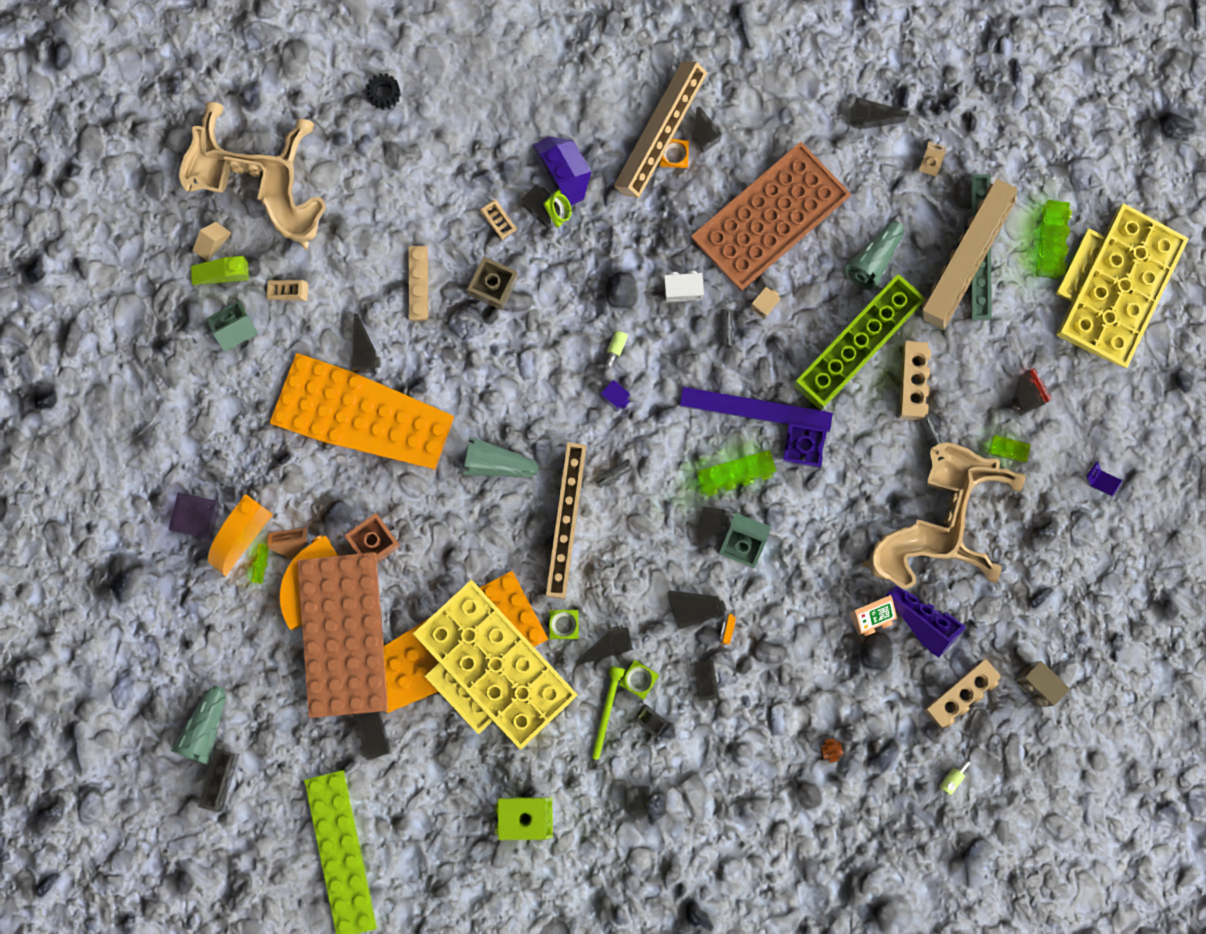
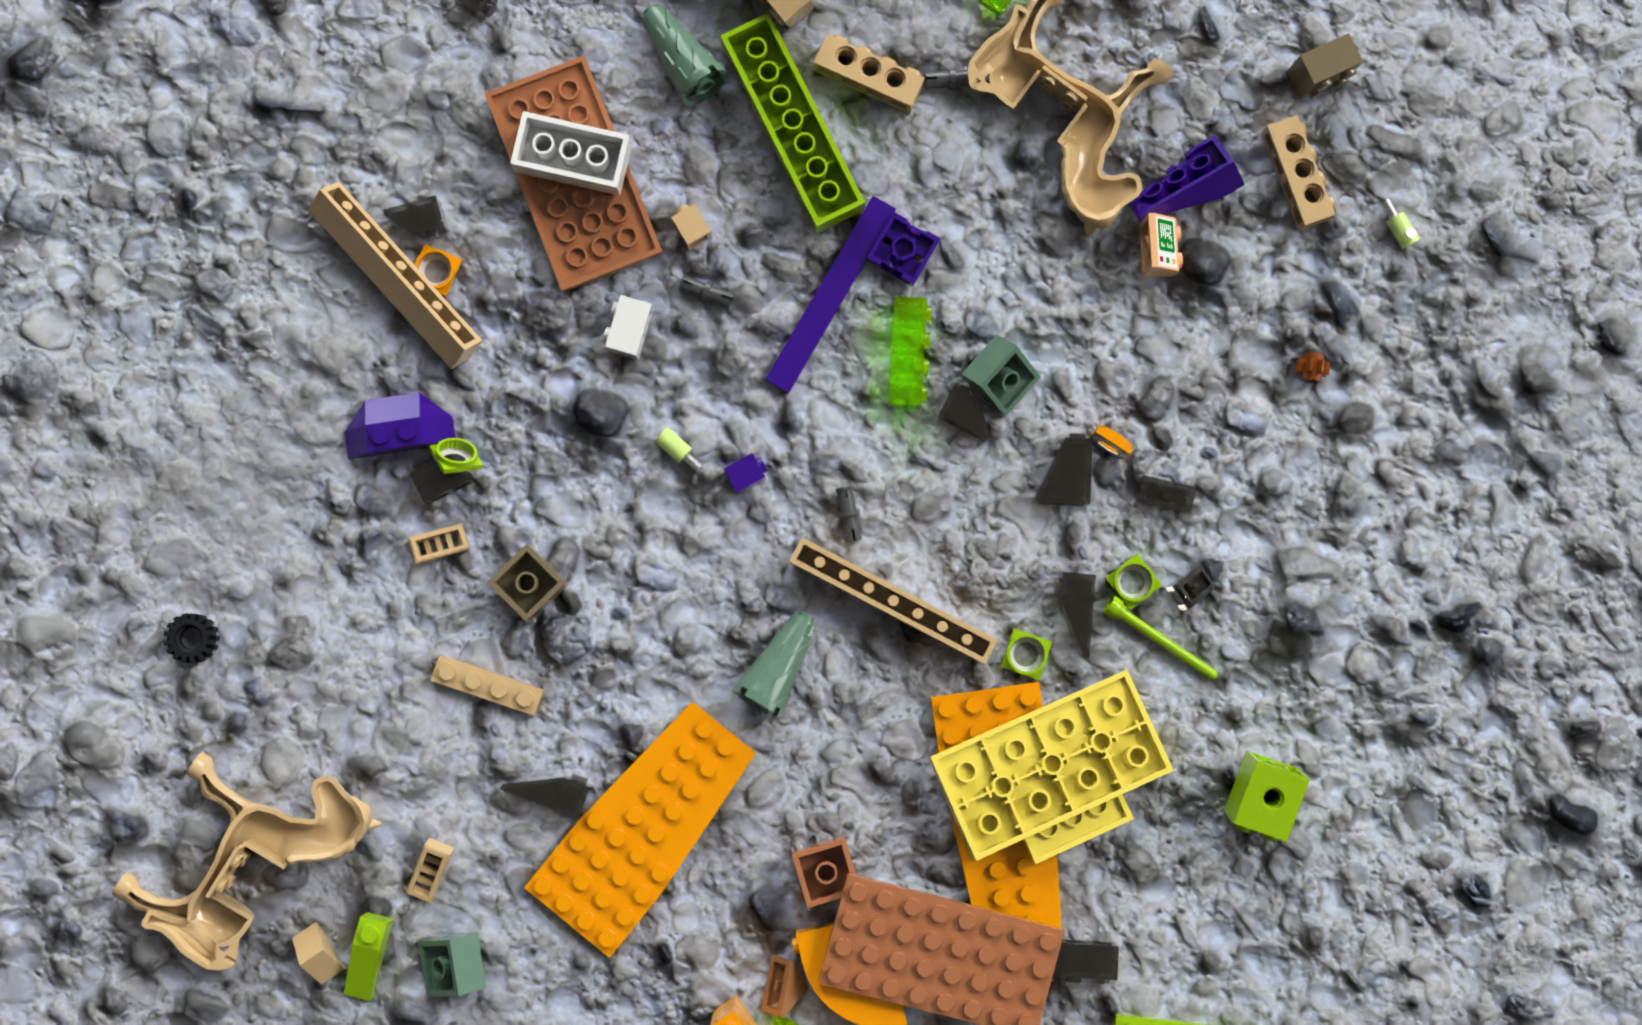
camera: 75 degrees left, 5 degrees up
none -> white brick [510,111,632,196]

